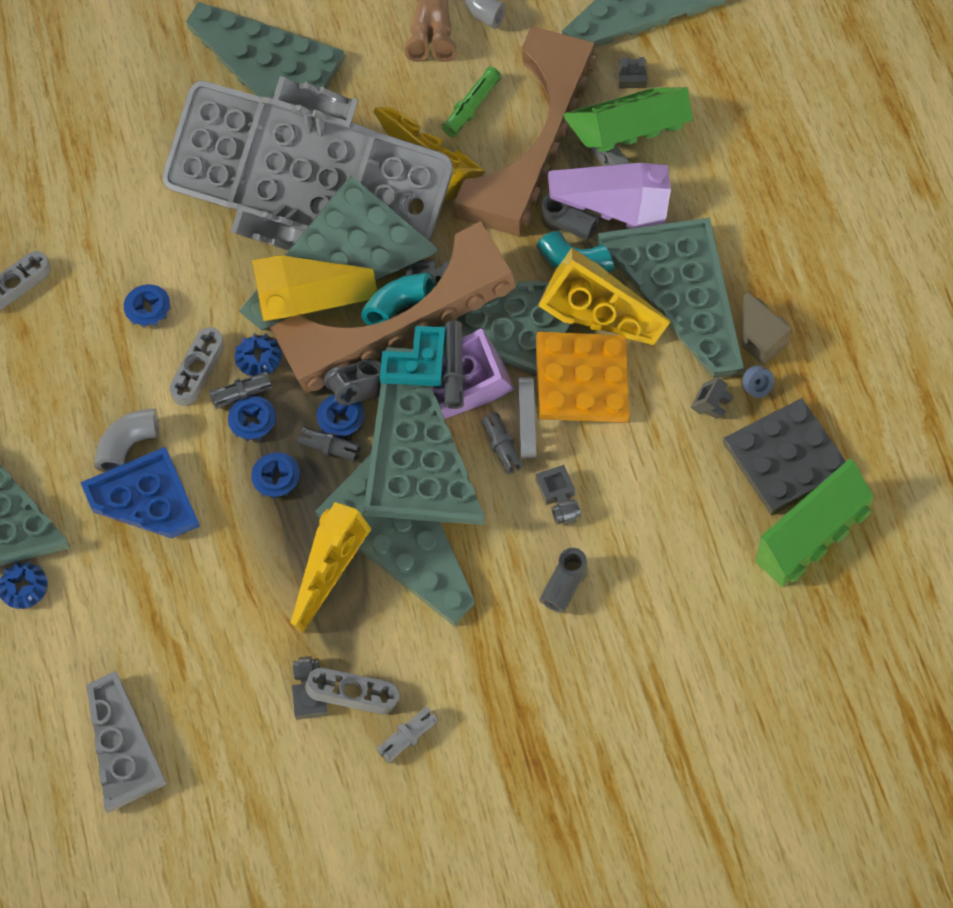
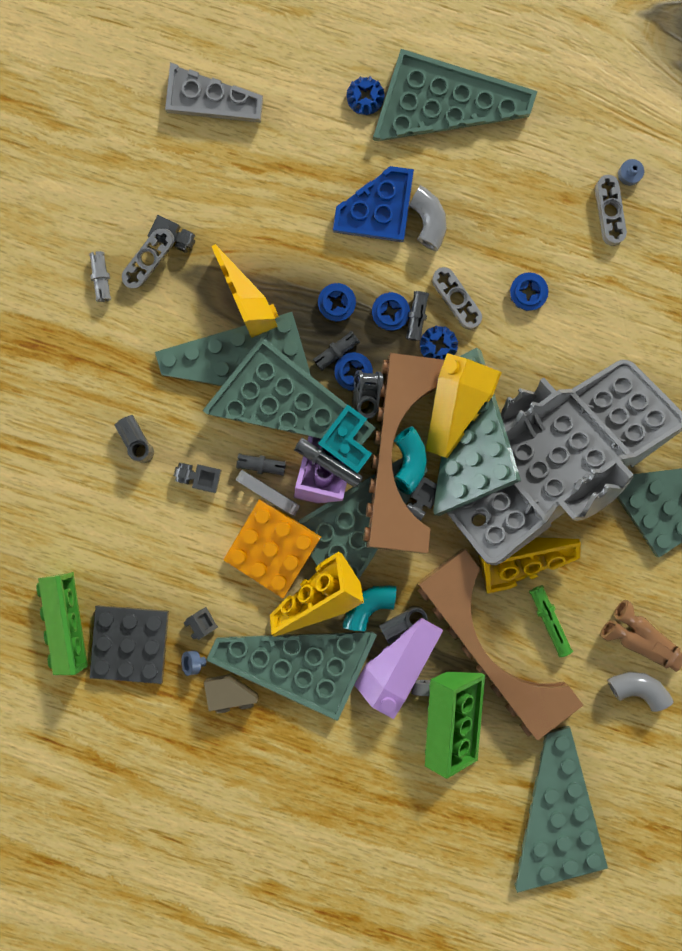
camera: 120 degrees right, 25 degrees up
dark grey tile [618,57,647,89] -> none

